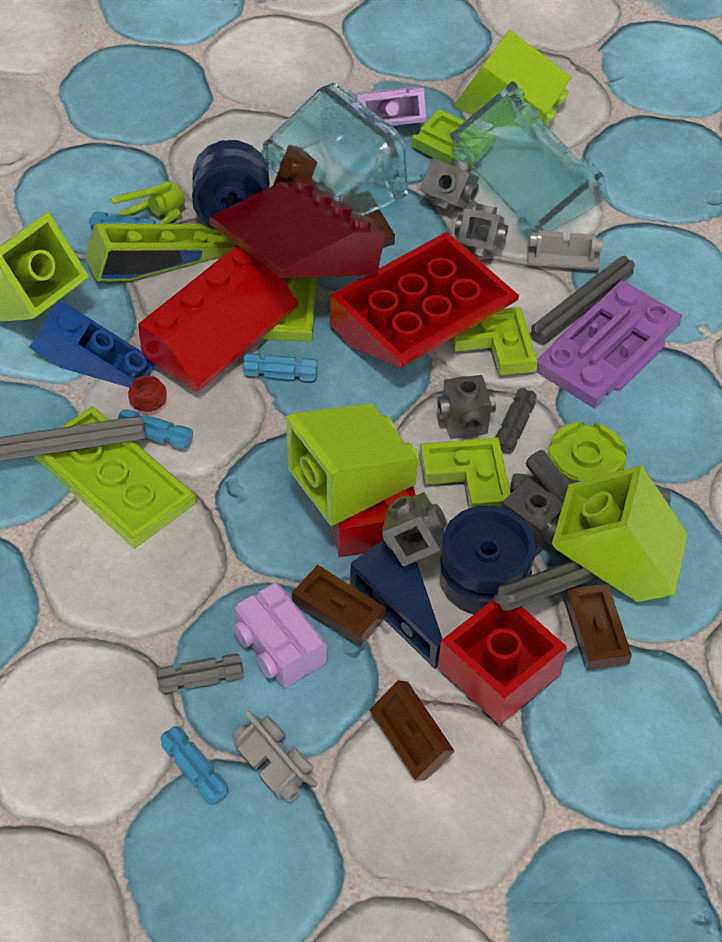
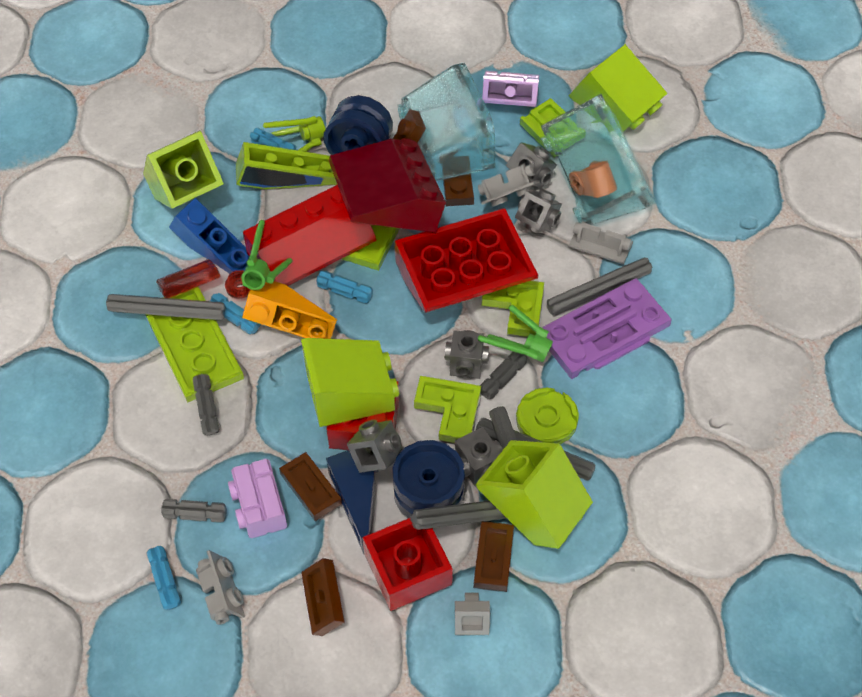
camera: 20 degrees right, 5 degrees up
none -> clear red tile [156,259,221,298]
none -> dark grey axle [193,374,219,435]
none -> bright green plant [241,220,293,290]
none -> light orange slope [242,281,337,339]
none -> light grey tile [455,593,490,635]
none -> light grey hinge [478,164,540,207]
none -> bright green plant [478,305,553,363]
none -> nougat piece [569,161,618,198]

